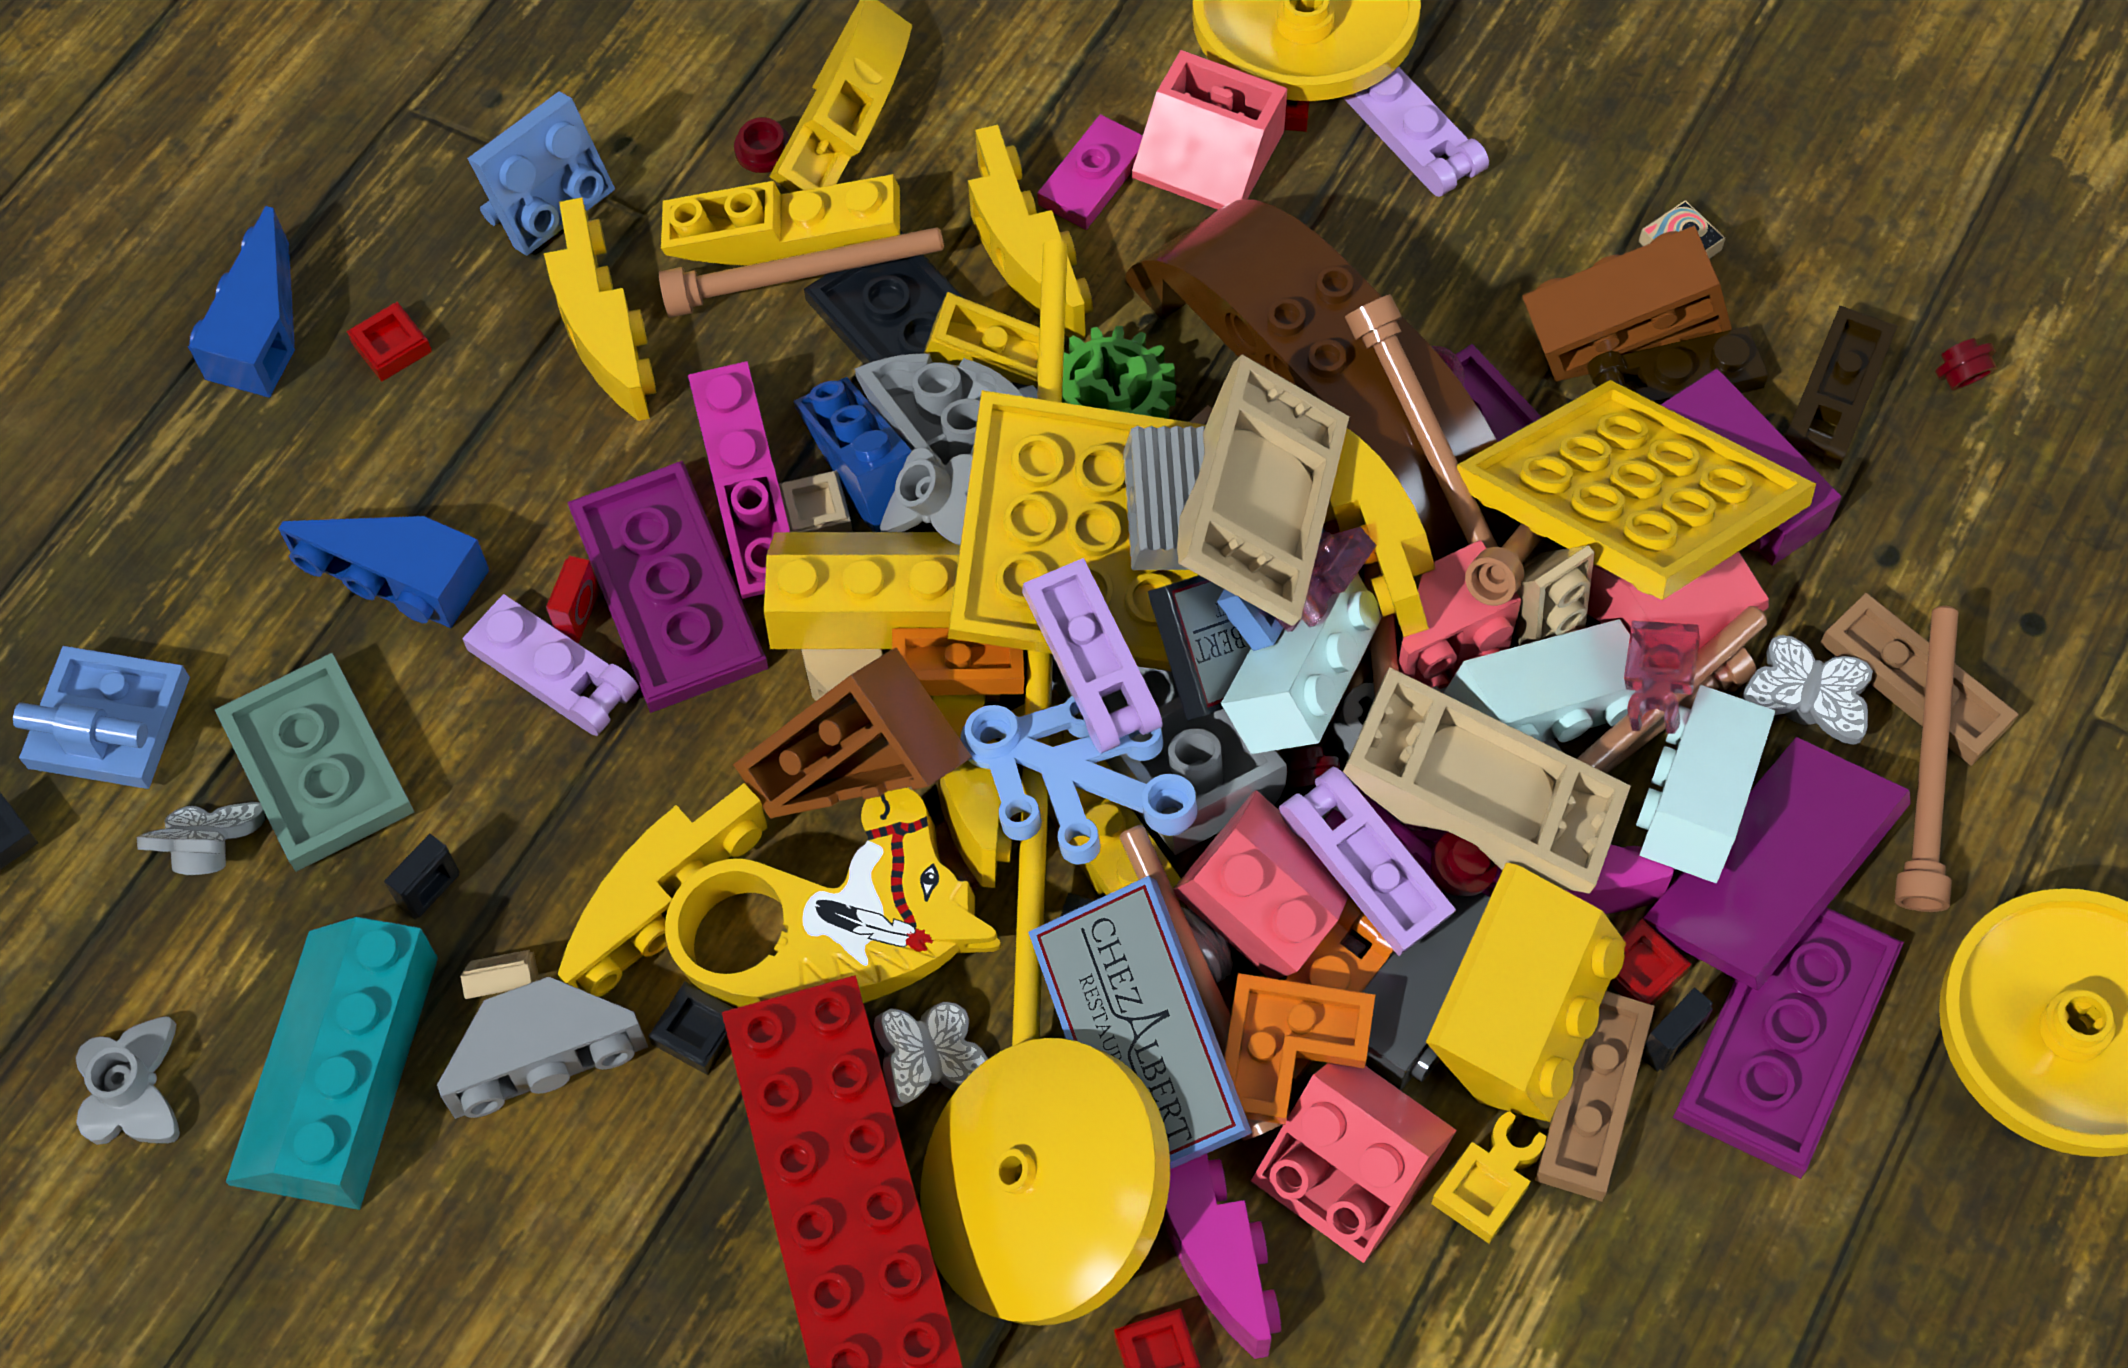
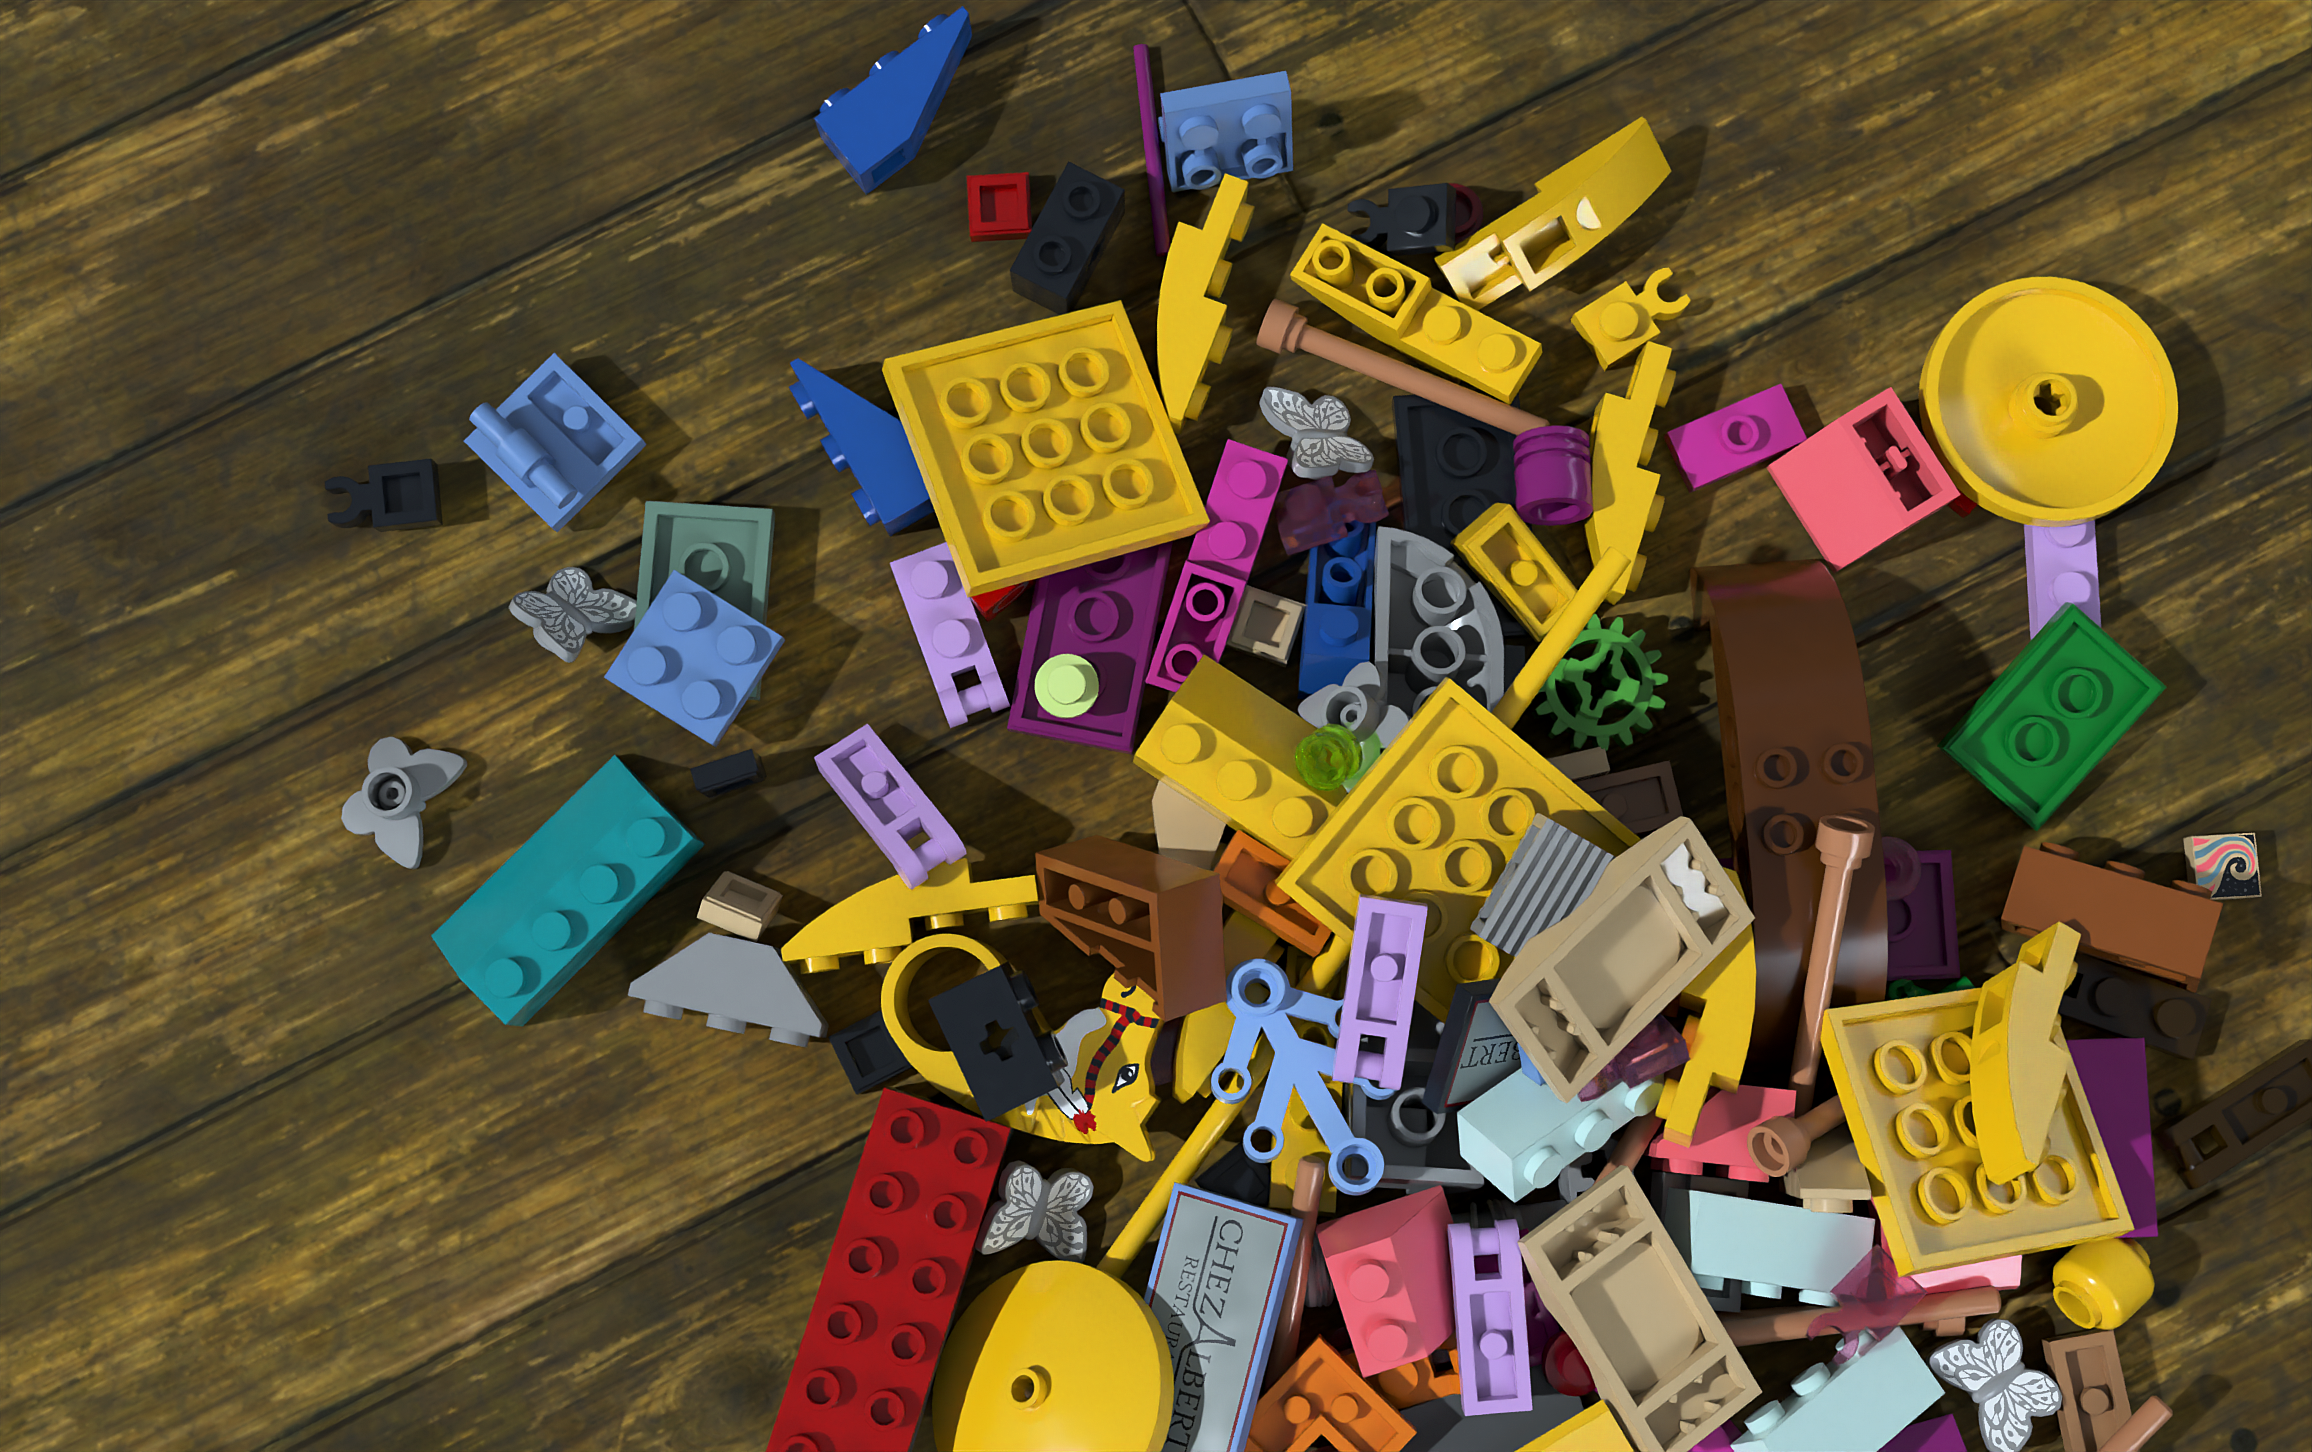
camera: 30 degrees right, 20 degrees up
none -> medium blue plate [604,570,785,748]
none -> lavender plate [814,724,967,890]
none -> yellow plate [882,300,1210,598]
none -> black brick [928,961,1068,1122]
none -> black brick [1010,161,1125,315]
none -> yellowish green plate [1035,654,1099,719]
none -> magenta axle [1133,44,1171,257]
none -> light grey animal [1259,387,1374,480]
none -> clear pink plate [1274,470,1389,555]
none -> clear neon green bush [1295,723,1363,791]
none -> black plate [1348,183,1456,256]
none -> magenta piece [1513,426,1593,526]
none -> yellow plate [1571,268,1691,371]
none -> green tile [1937,602,2166,831]
none -> yellow slope [1970,921,2081,1186]
none -> yellow head [2052,1237,2155,1330]

